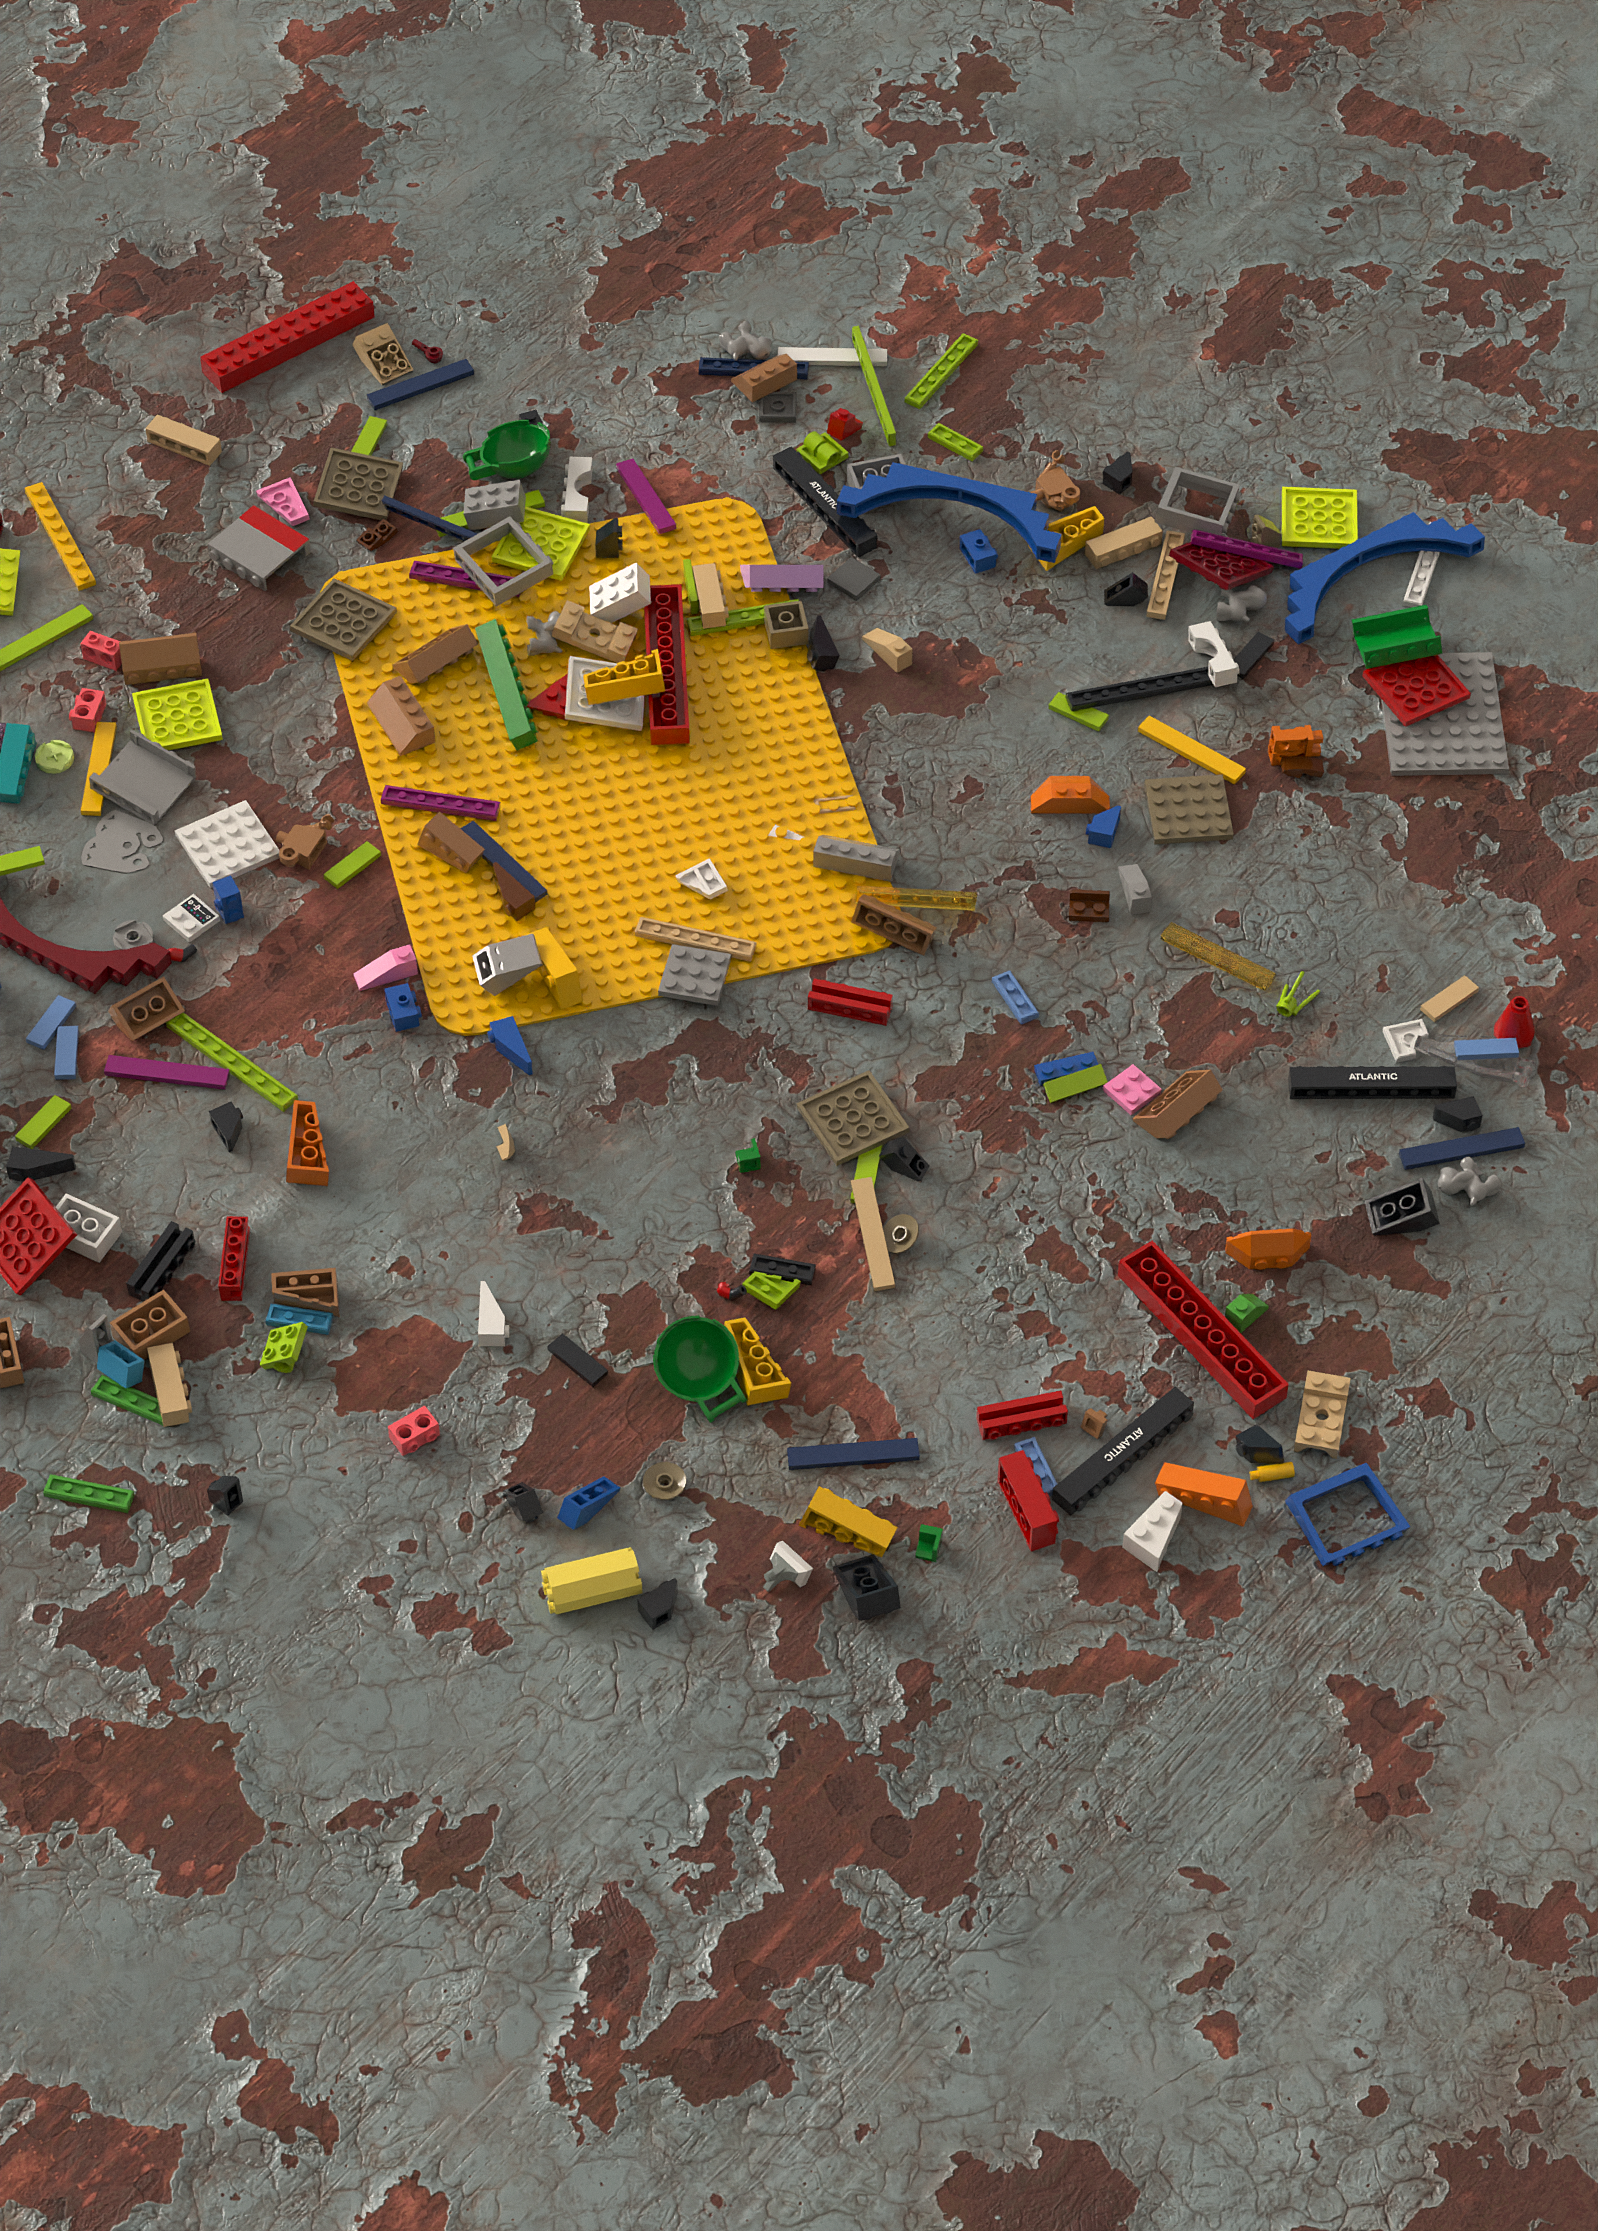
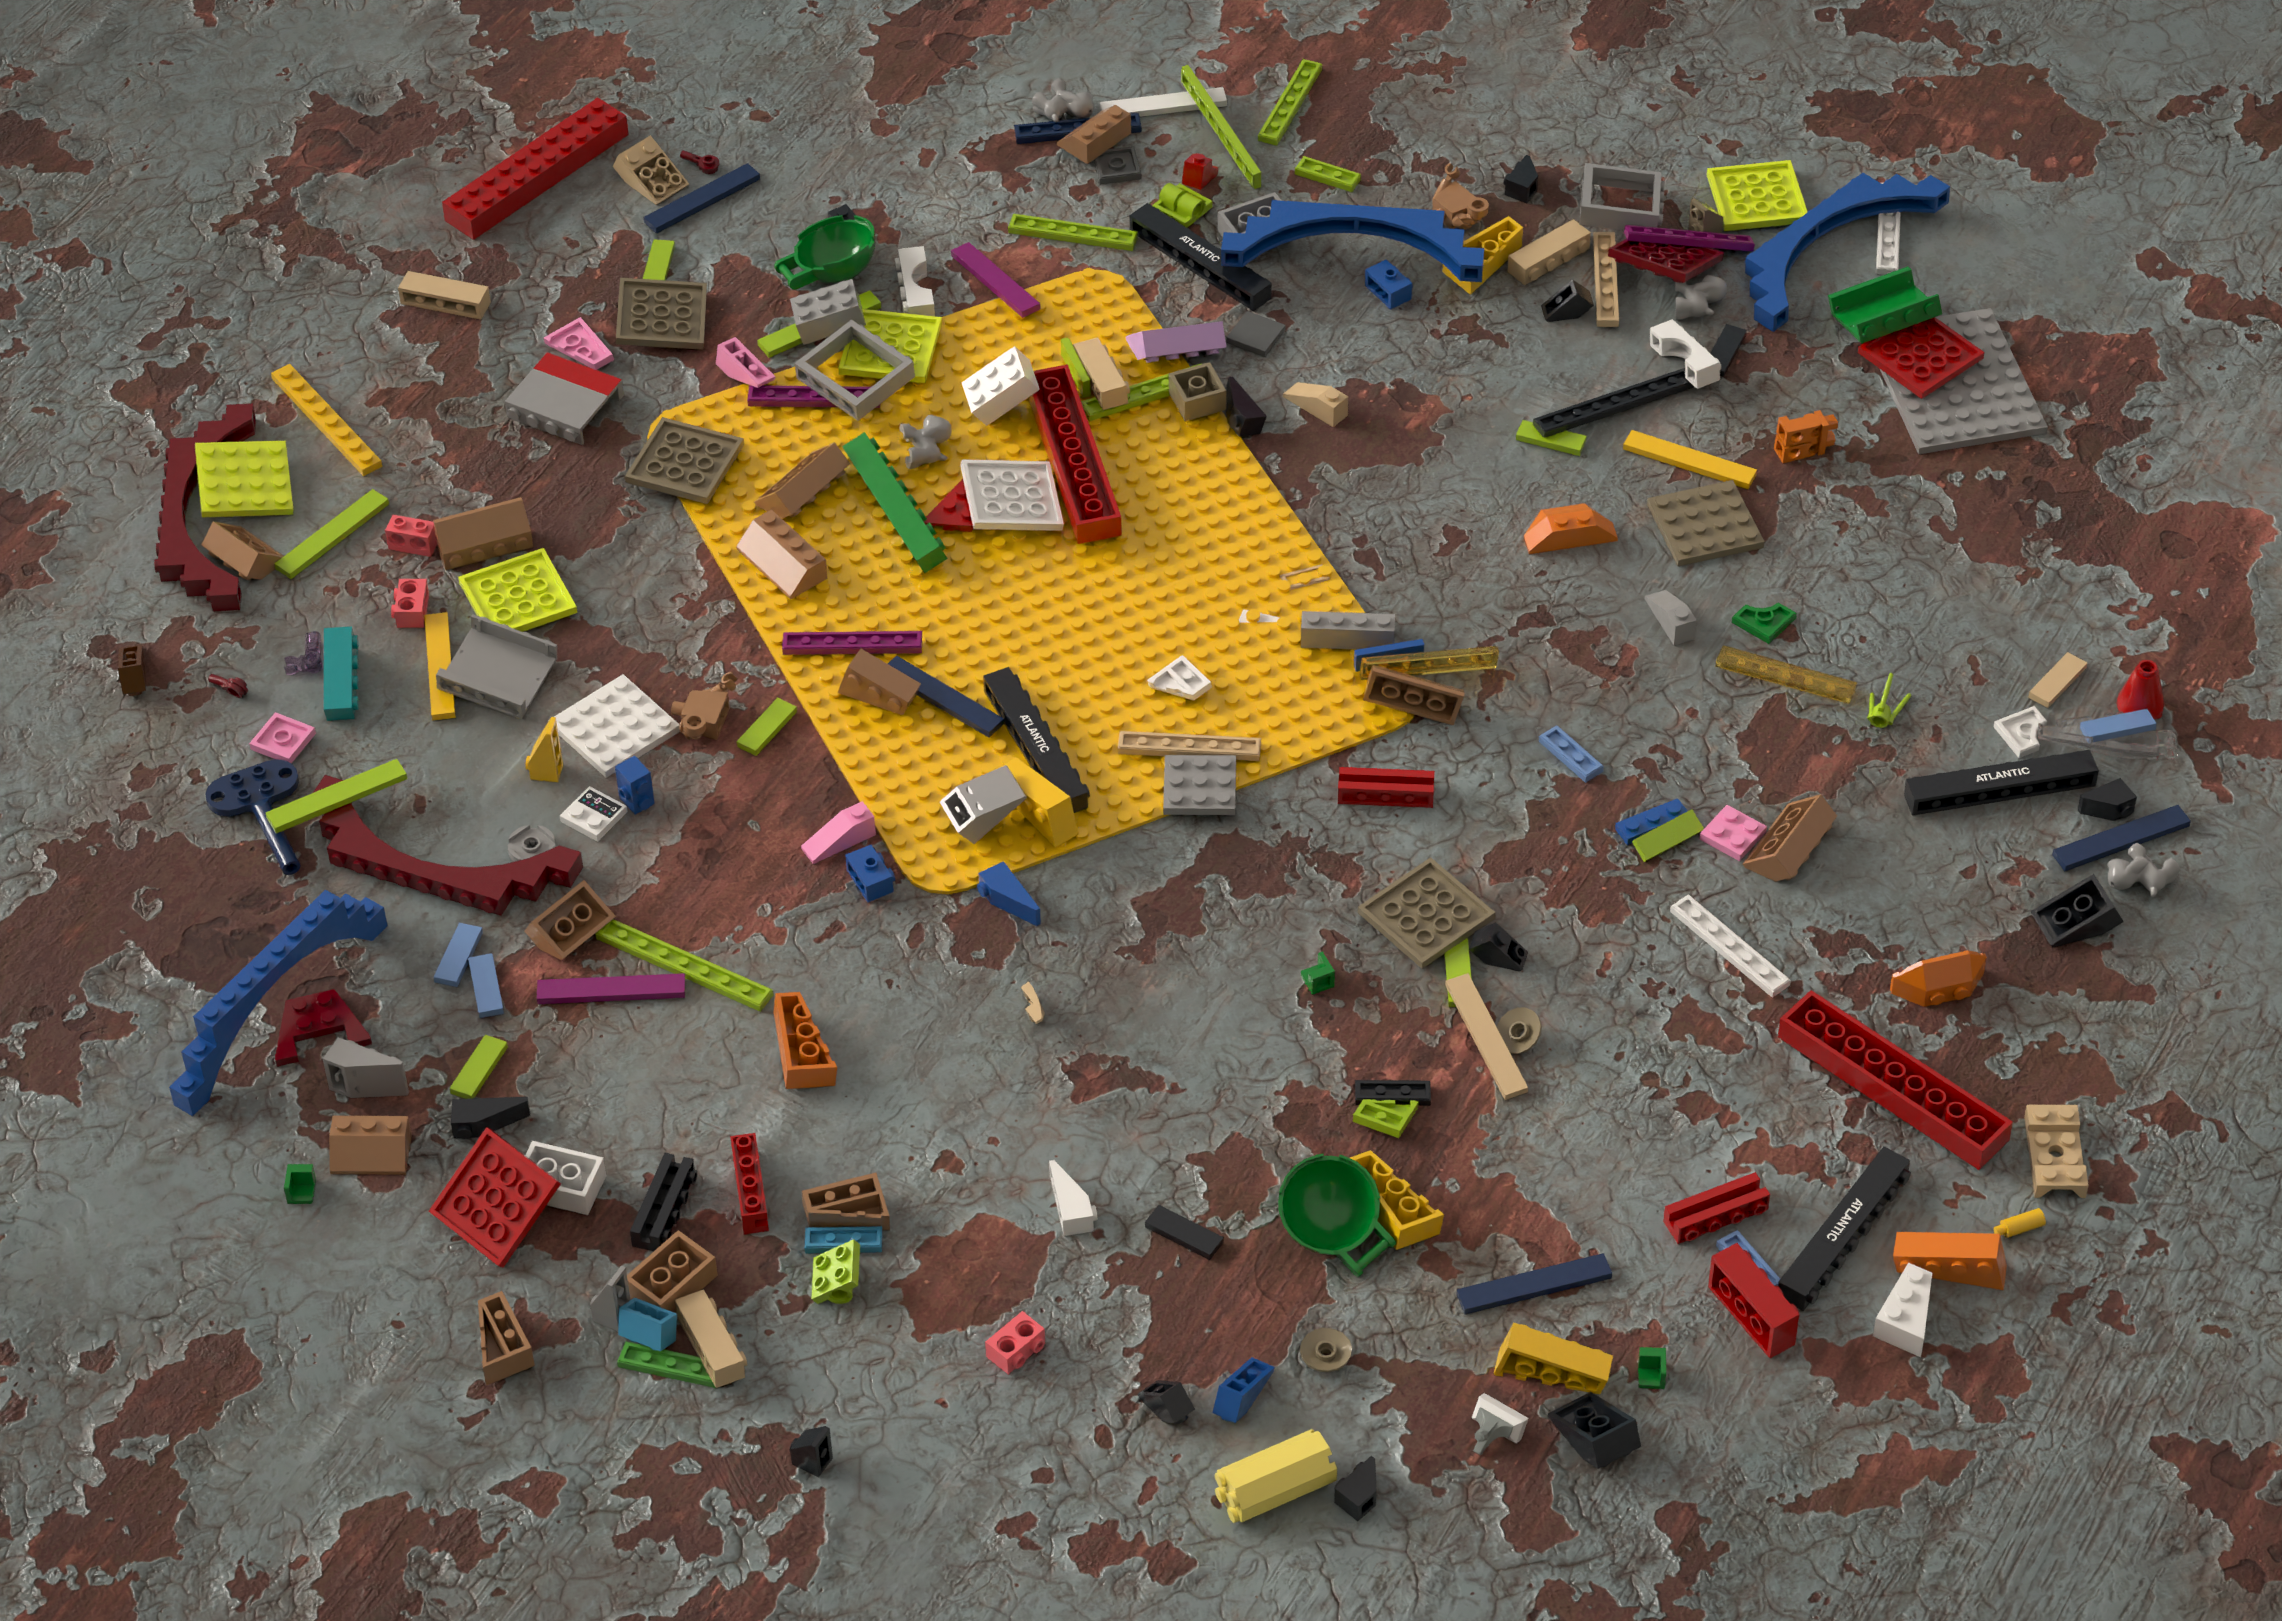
camera: 10 degrees left, 5 degrees down
yellowish green tile [35,740,74,774] -> none
bright green tile [43,1474,135,1513] -> none
light grey piece [81,810,163,873] -> none
arm [168,944,197,962] -> none
black slope [209,1102,243,1152] -> none
reddish brown slope [356,518,398,551] -> none
dark blue tile [382,495,477,541] -> none
reddish brown slope [493,862,535,921] -> none
tan piece [551,600,638,663] -> none
yellow wedge [583,649,665,705] -> none
slope [595,518,623,558] -> none
arm [717,1282,747,1301] -> none
reddish brown bracket [1069,889,1110,922] -> none
medium nougat tile [1080,1408,1108,1439] -> none
blue slope [1086,806,1121,848] -> none
bright green slope [1225,1294,1269,1333] -> none
black slope [1235,1424,1284,1464] -> none
reddish brown slope [1280,756,1324,778] -> none
blue windscreen [1285,1463,1410,1566] -> none
none -> yellow slope [525,717,563,782]
none -> bright pink slope [716,337,775,388]
none -> black brick [983,667,1090,813]
none -> lime tile [1008,214,1138,251]
none -> blue tile [1354,639,1424,672]
none -> white tile [1670,894,1791,998]
none -> green tile [1731,602,1797,644]

